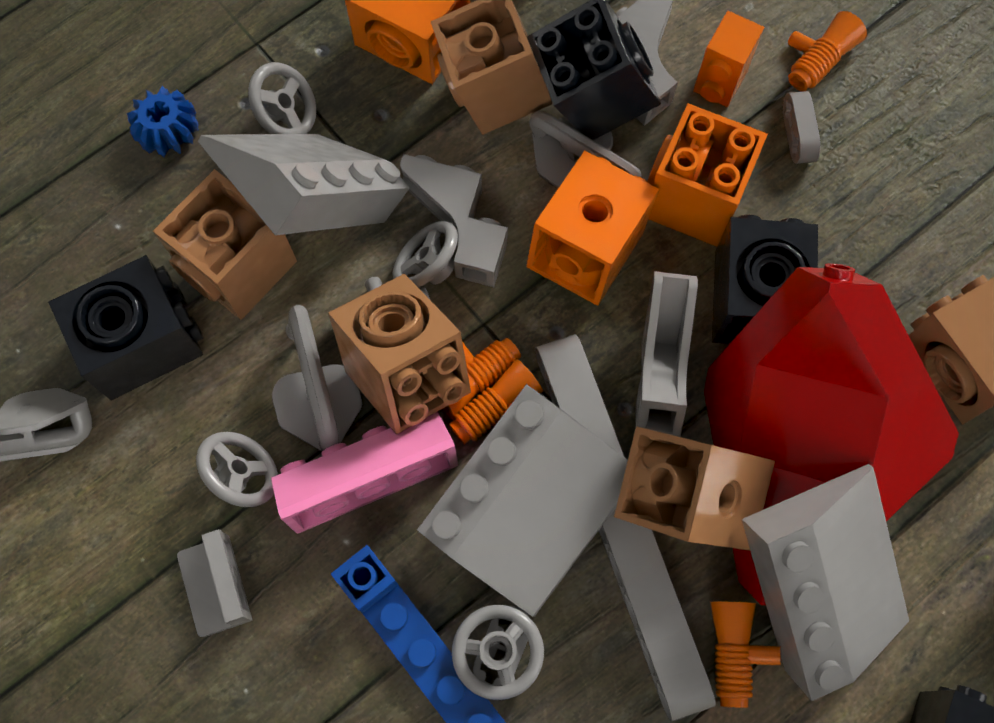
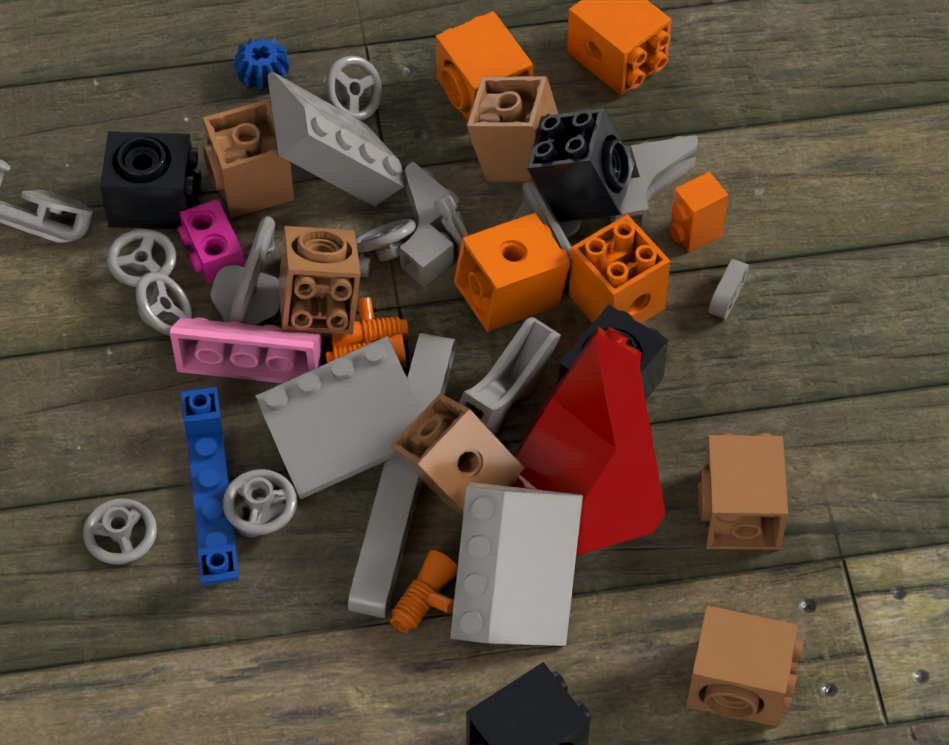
camera: 30 degrees right, 15 degrees down
light grey panel [177,529,253,637] -> none
orange piece [788,11,867,91] -> none
none -> light grey piece [107,229,176,287]
none -> dark pink brick [177,199,245,284]
none -> light grey axle [434,195,471,255]

